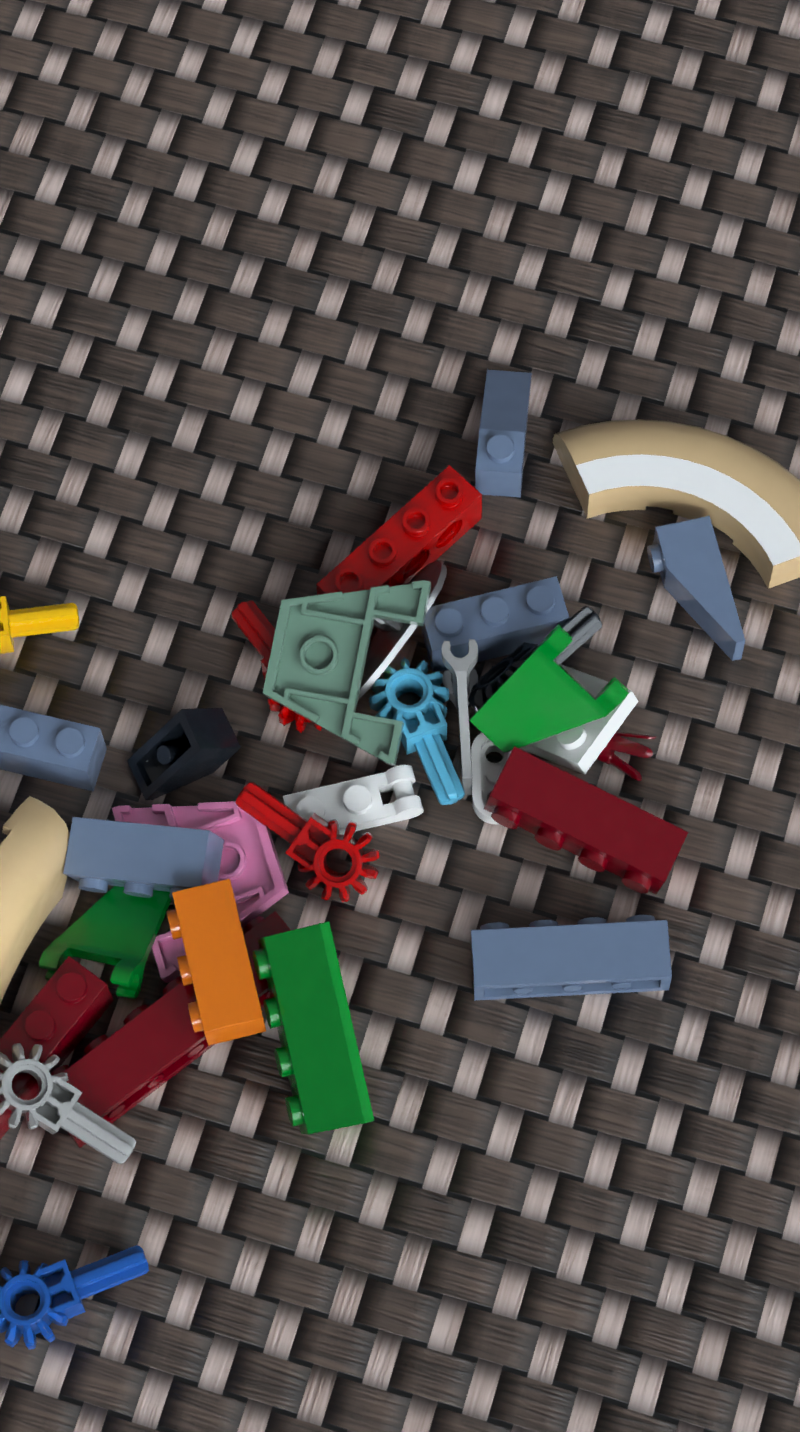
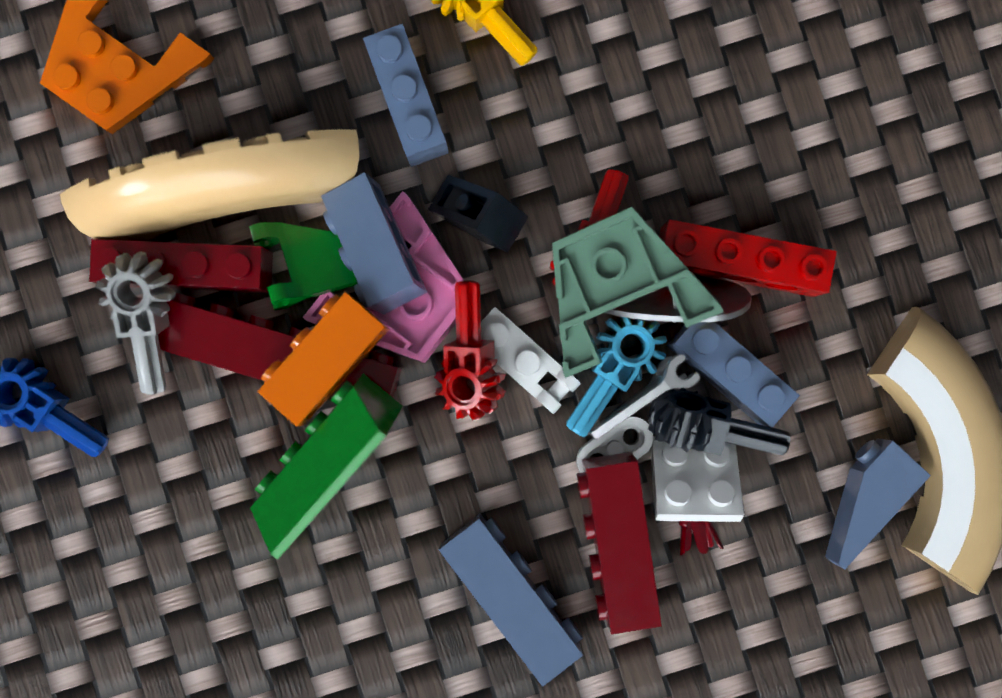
camera: 55 degrees right, 20 degrees up
green flag [469,624,629,753] -> none
sand blue slope [475,370,532,498] -> none

